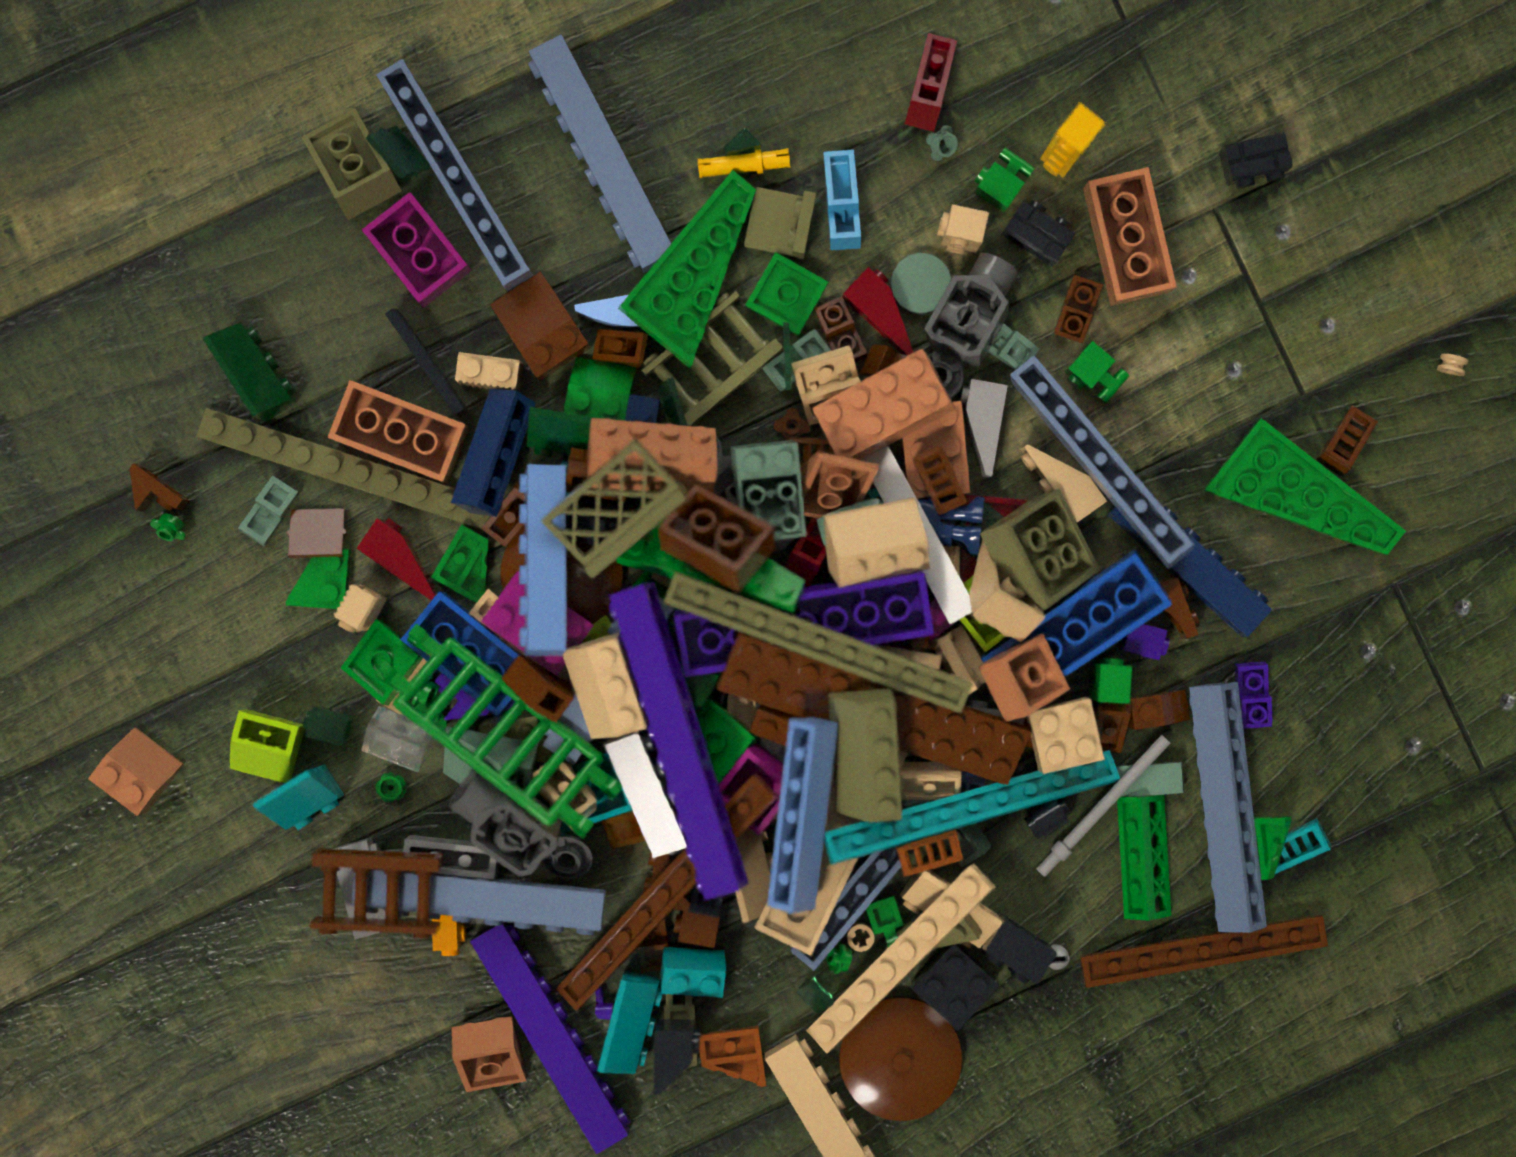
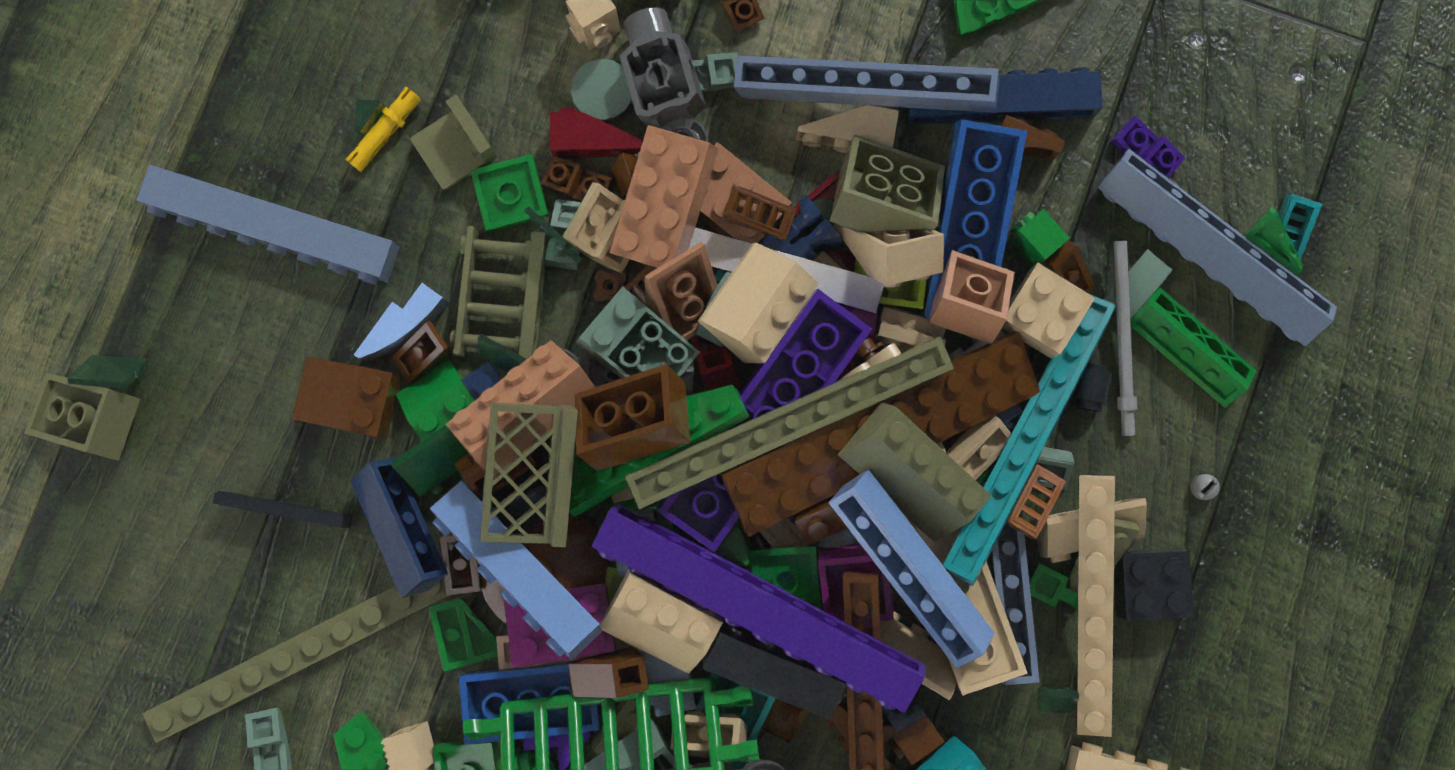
camera: 35 degrees left, 5 degrees down
dark green slope [202,322,297,422] -> none
piece [286,508,347,558] -> none
nougat brick [327,380,470,484] -> none
dark red slope [356,517,438,601] -> none
magenta brick [362,192,472,307] -> none
sand blue brick [376,59,533,291] -> none
tan brick [455,352,523,392] -> none
green wing [618,170,756,368] -> none
dark azure slope [823,150,861,250] -> none
green plate [827,941,852,974] -> none
reddish brown dish [839,996,962,1121] -> none
tan bush [846,922,875,952] -> none
light grey slope [960,379,1008,478] -> none
black brick [982,911,1058,985] -> none
green brick [1065,341,1130,404] -> none
reddish brown plate [1079,914,1328,988] -> none
dark purple brick [1119,624,1170,660] -> none
reddish brown slope [1128,689,1190,730] -> none

